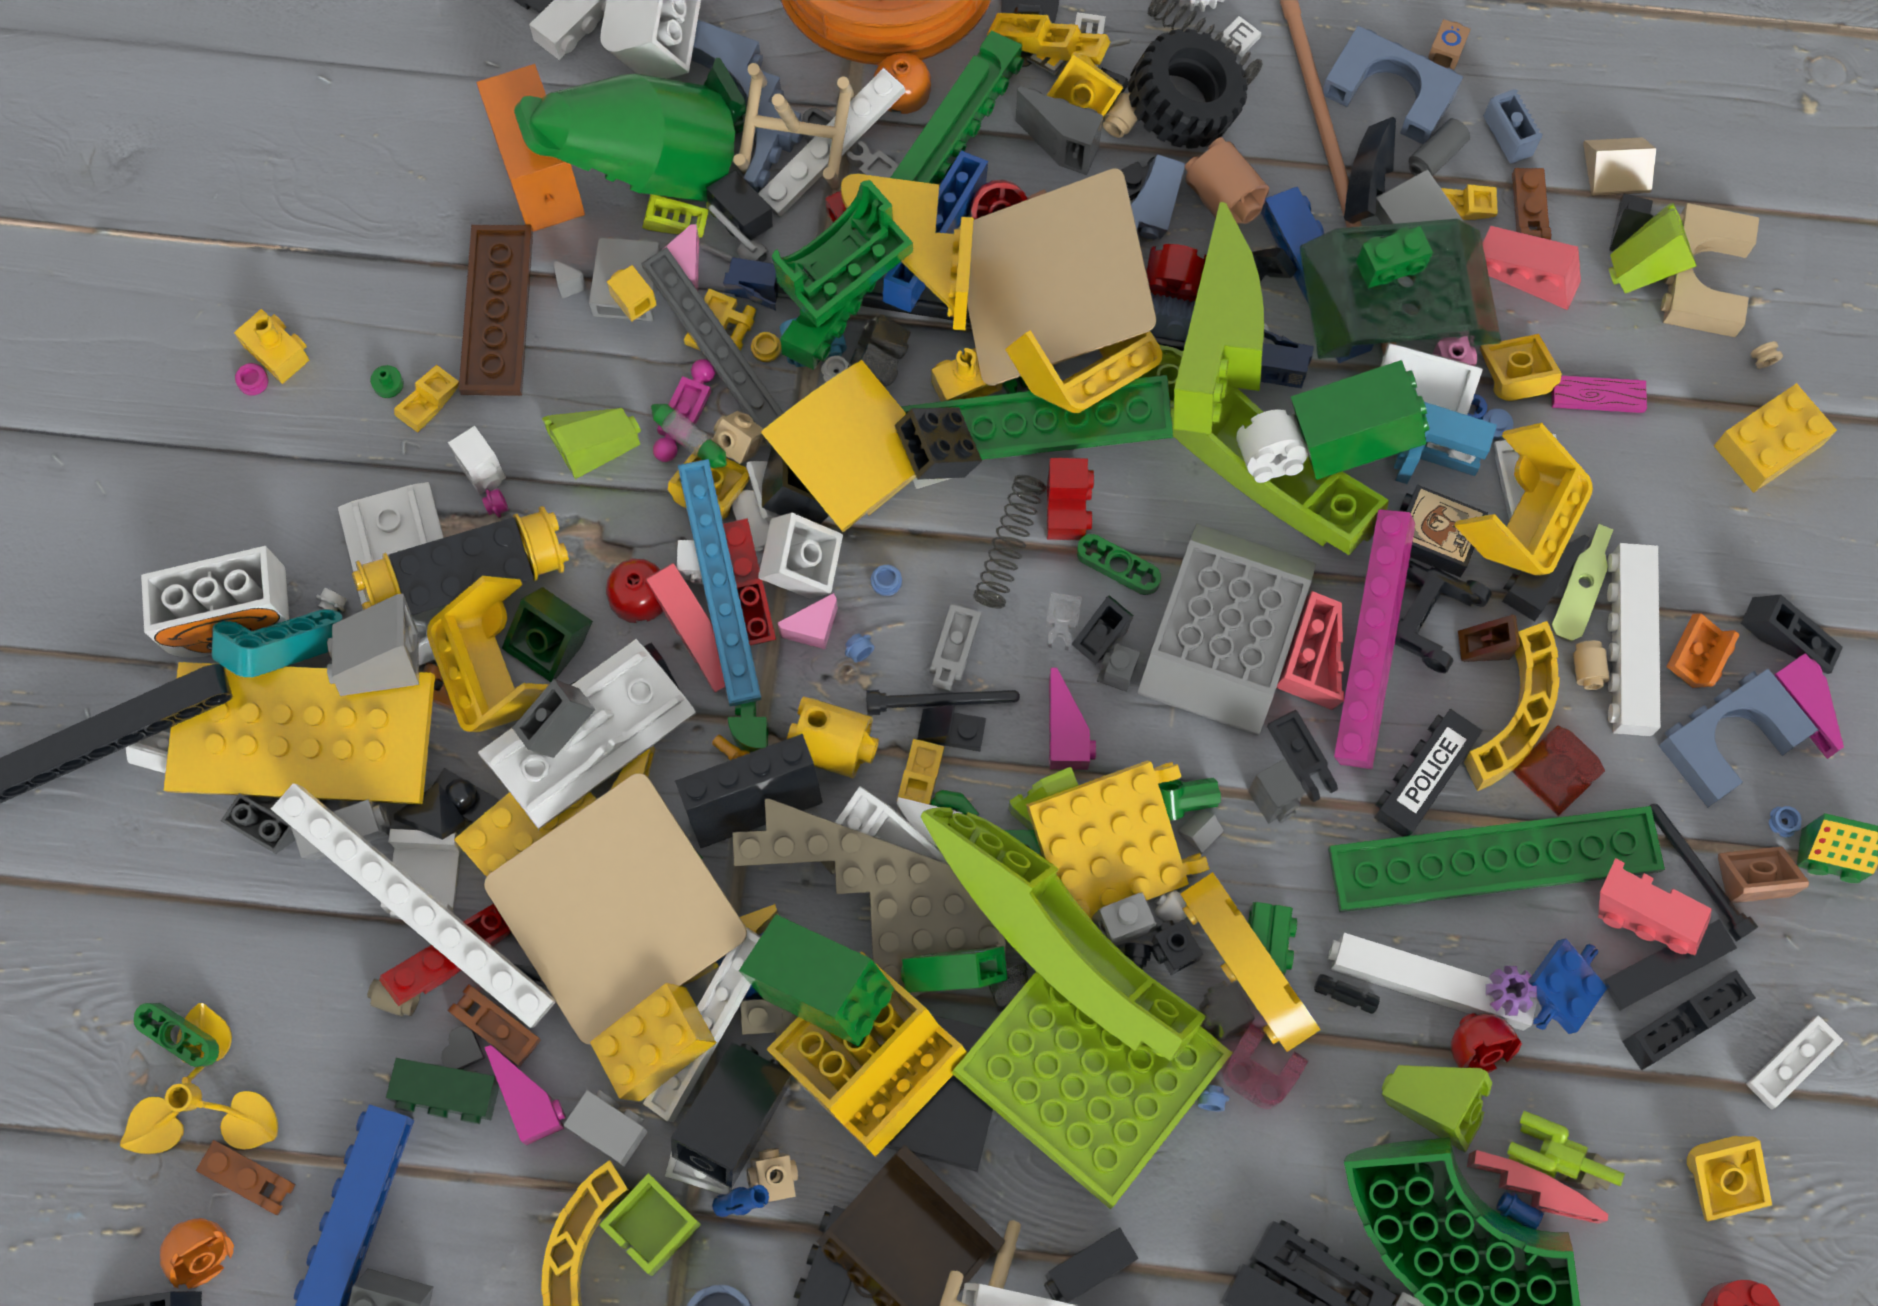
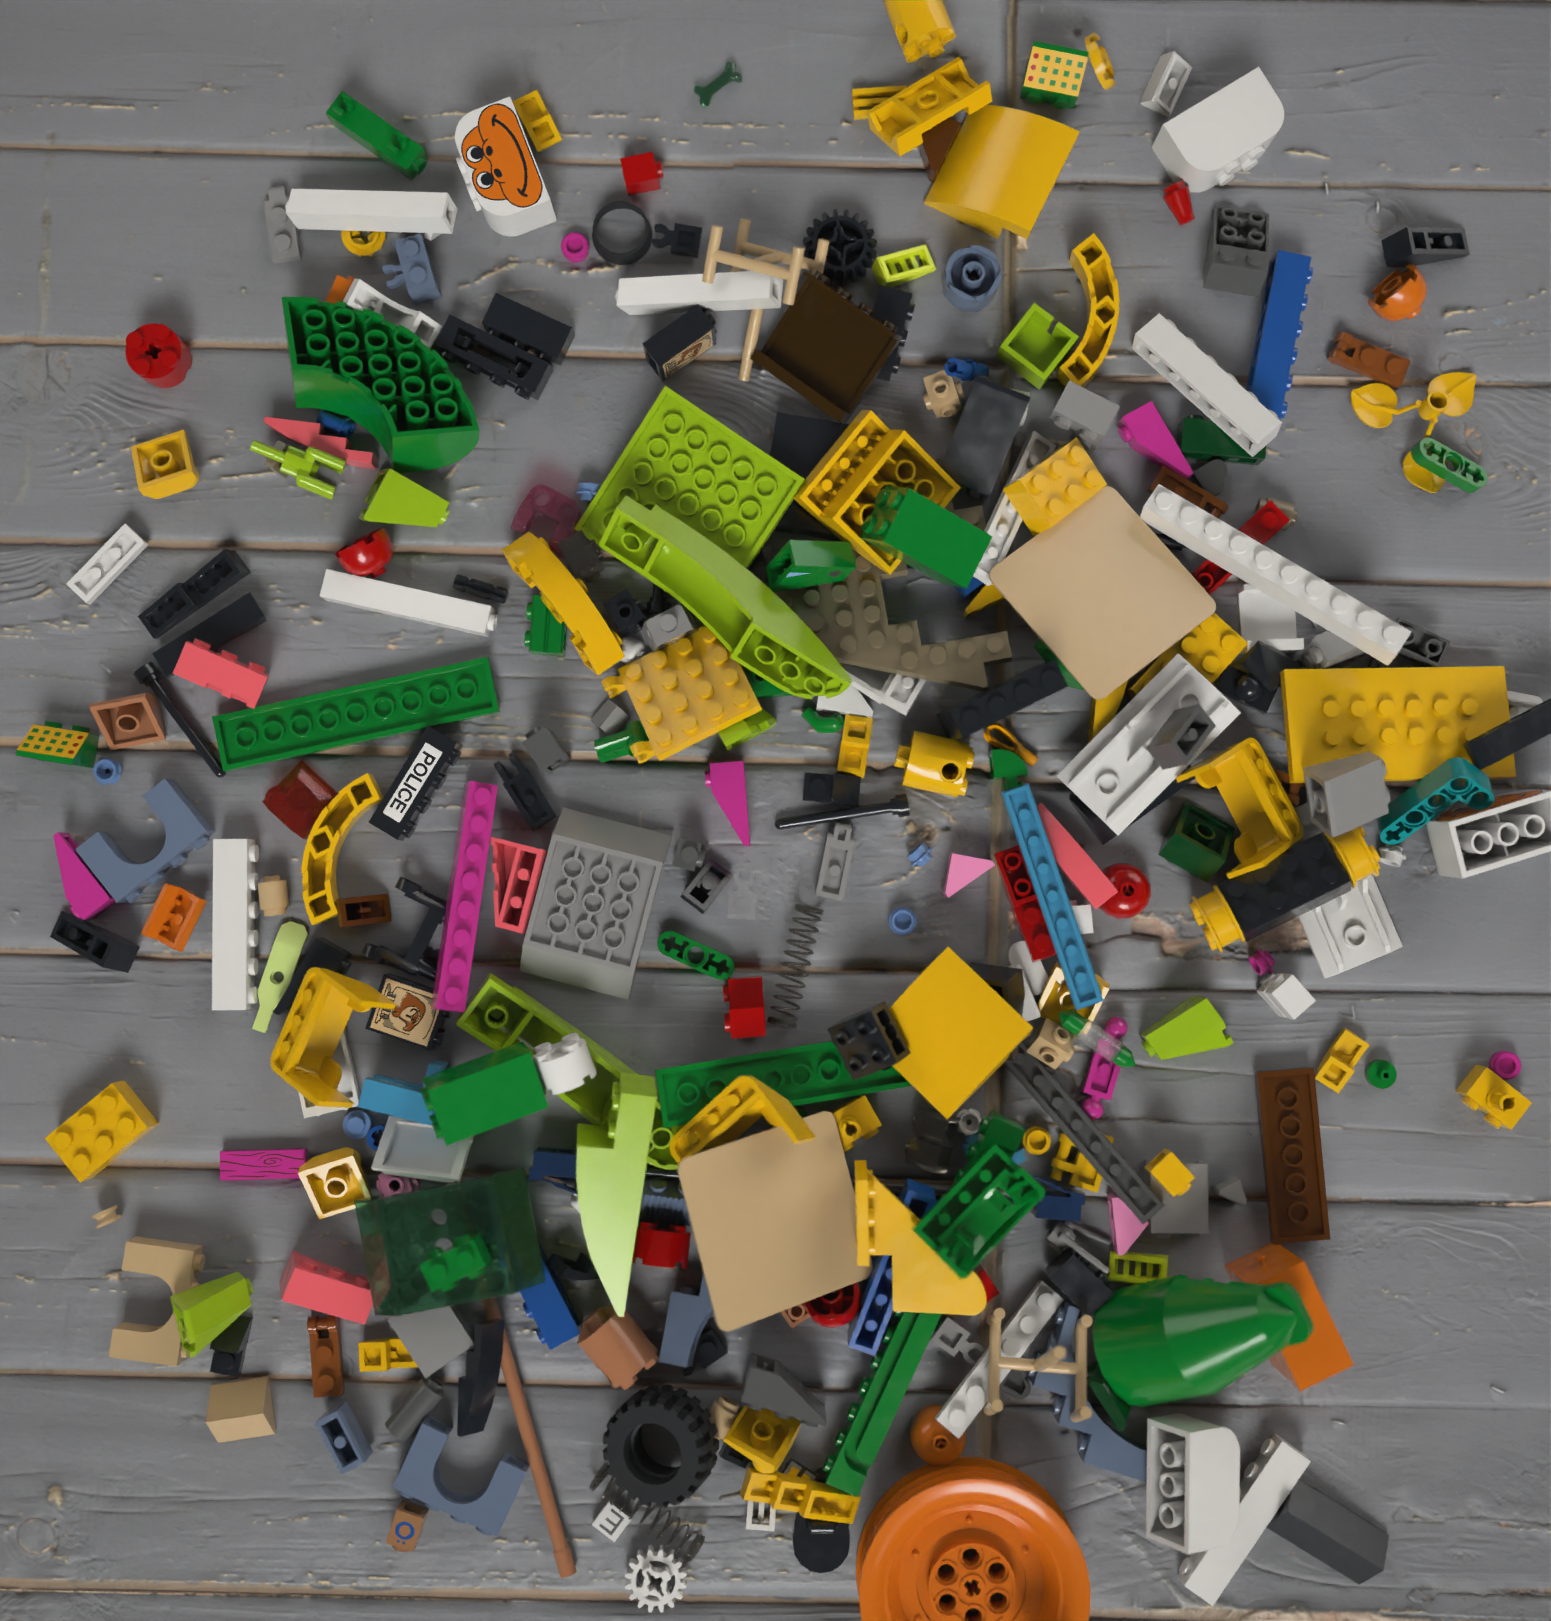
camera: 175 degrees right, 15 degrees up
white brick [758,513,843,599] -> none
medium lavender piece [1486,966,1537,1016] -> none
blue plate [1528,938,1608,1034] -> none
none -> white brick [1132,313,1282,457]

